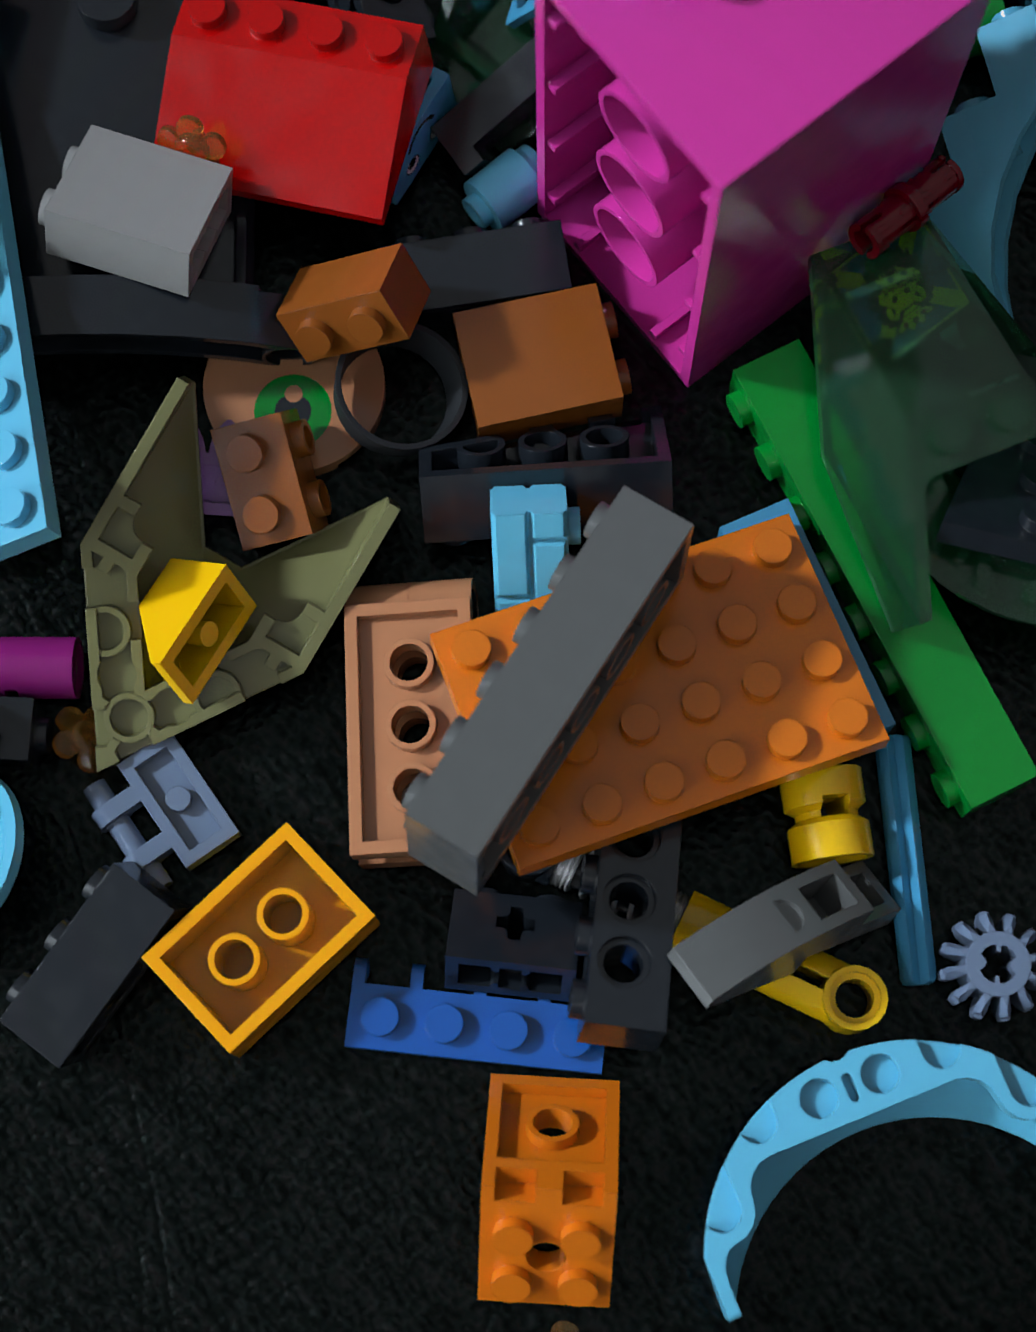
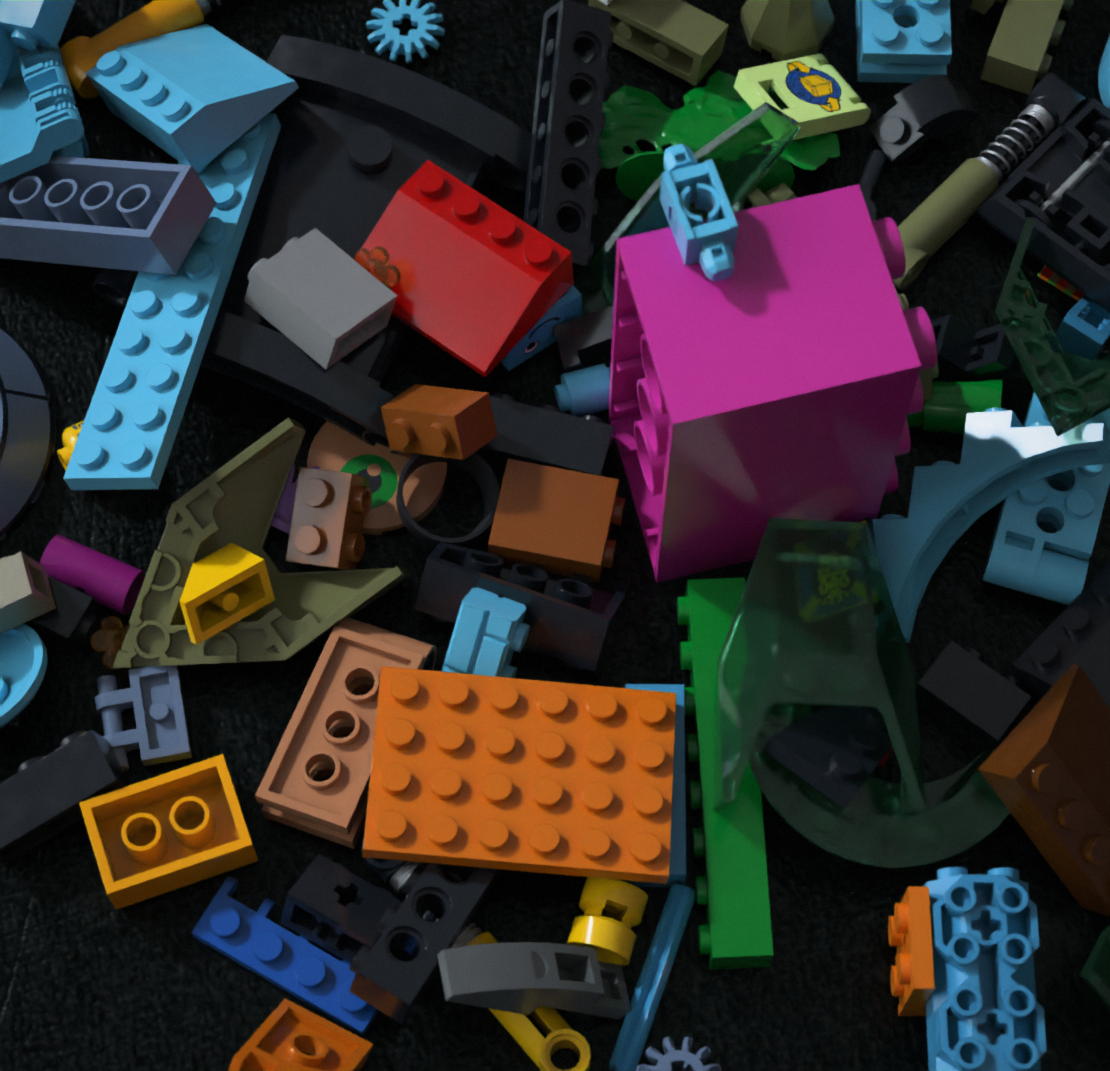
camera: 20 degrees right, 10 degrees down
dark grey brick [401,485,694,896] -> none
dark red pin [848,155,964,259] -> none

